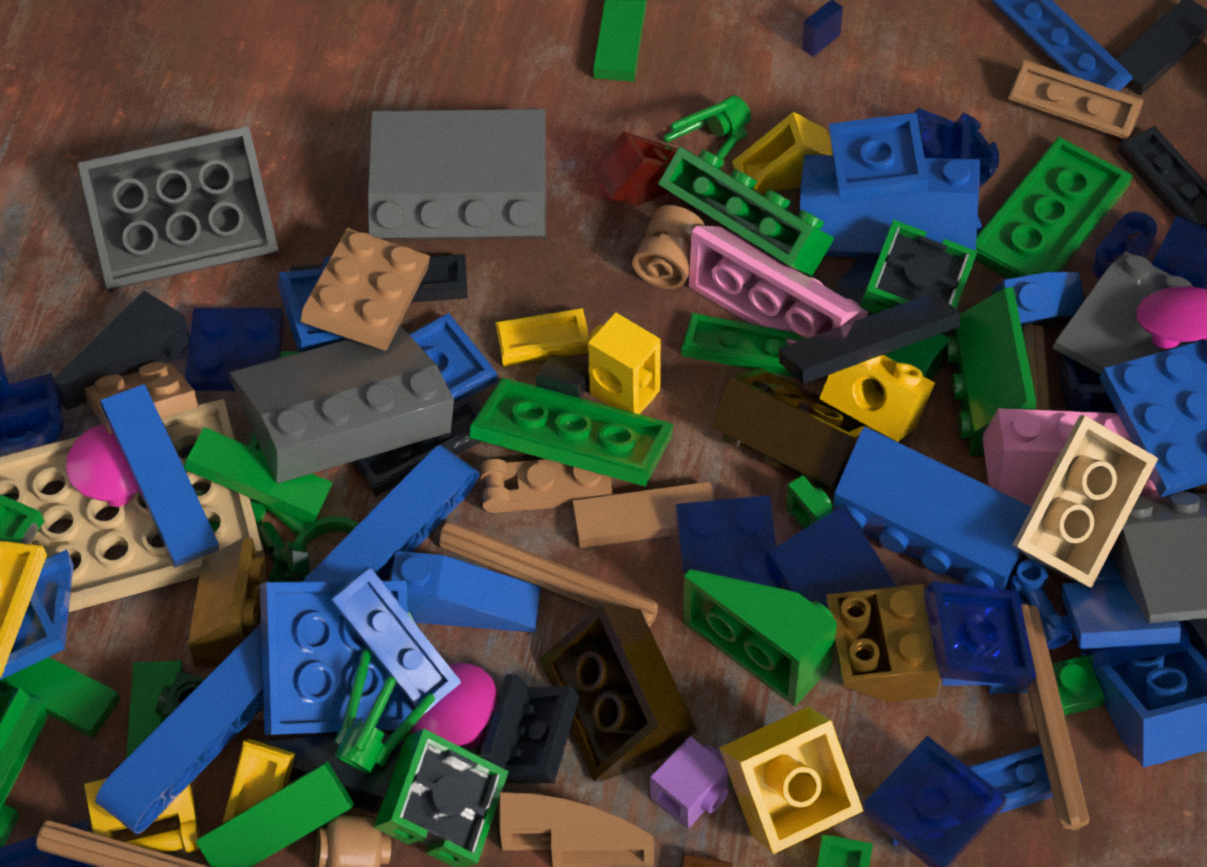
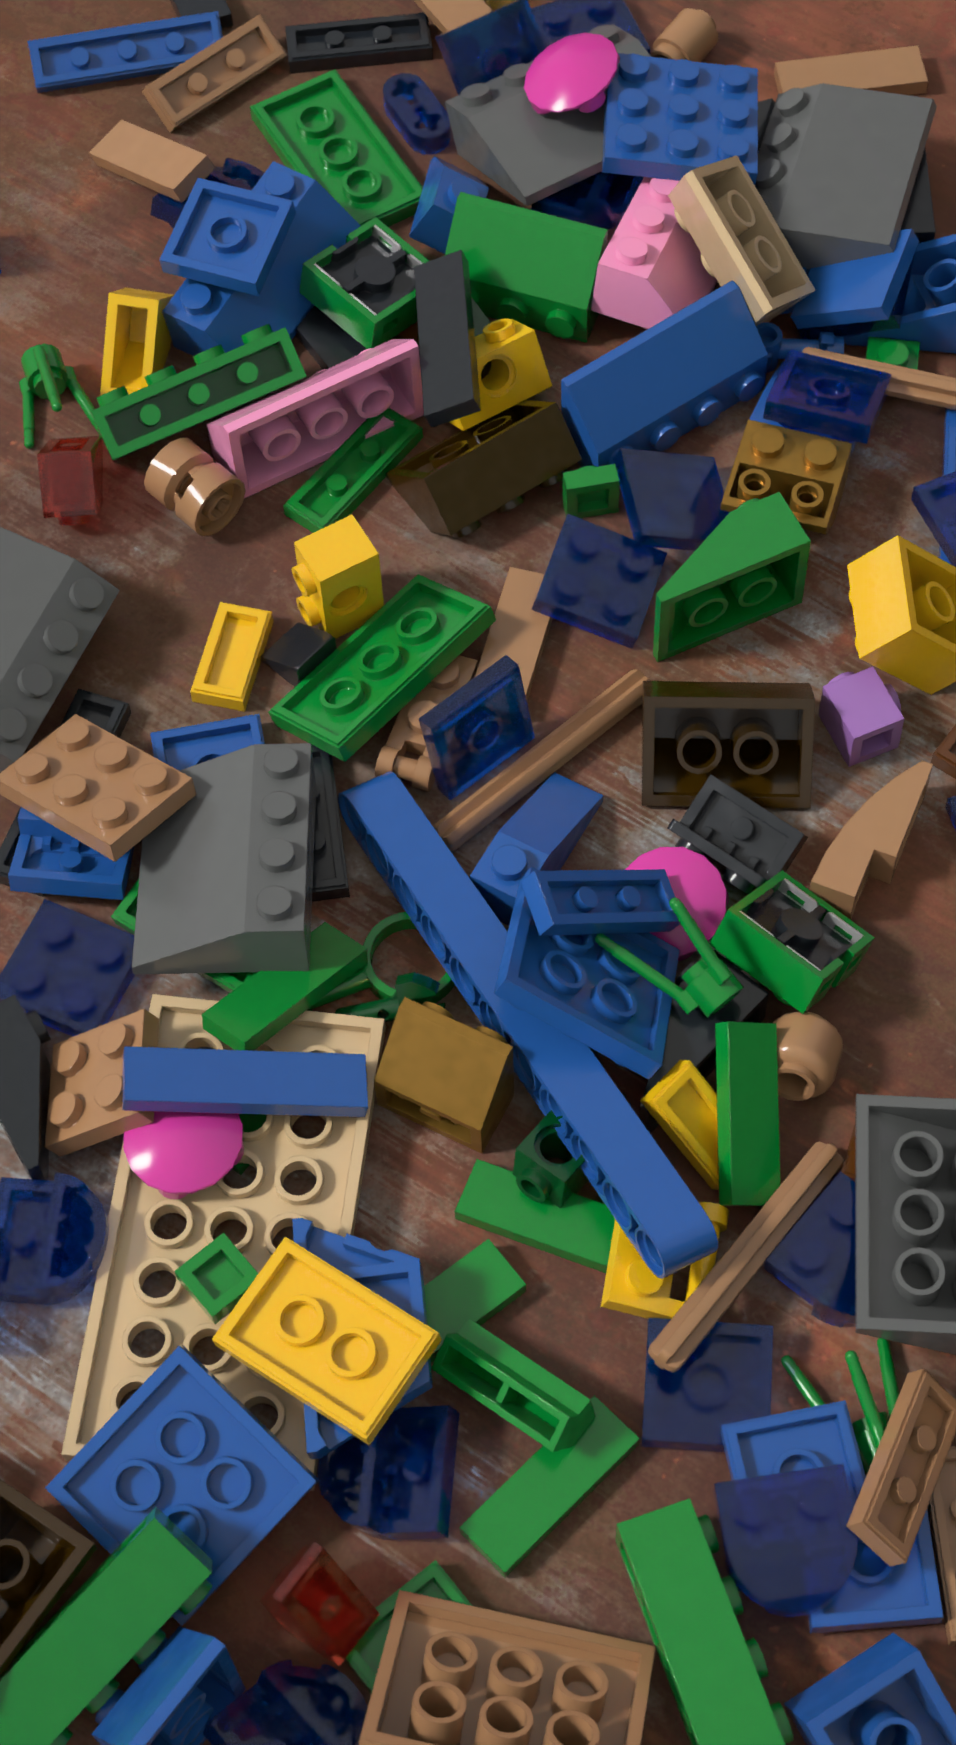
camera: 65 degrees left, 5 degrees up
none -> medium nougat tile [89,119,215,203]
none -> clear blue tile [419,655,535,800]

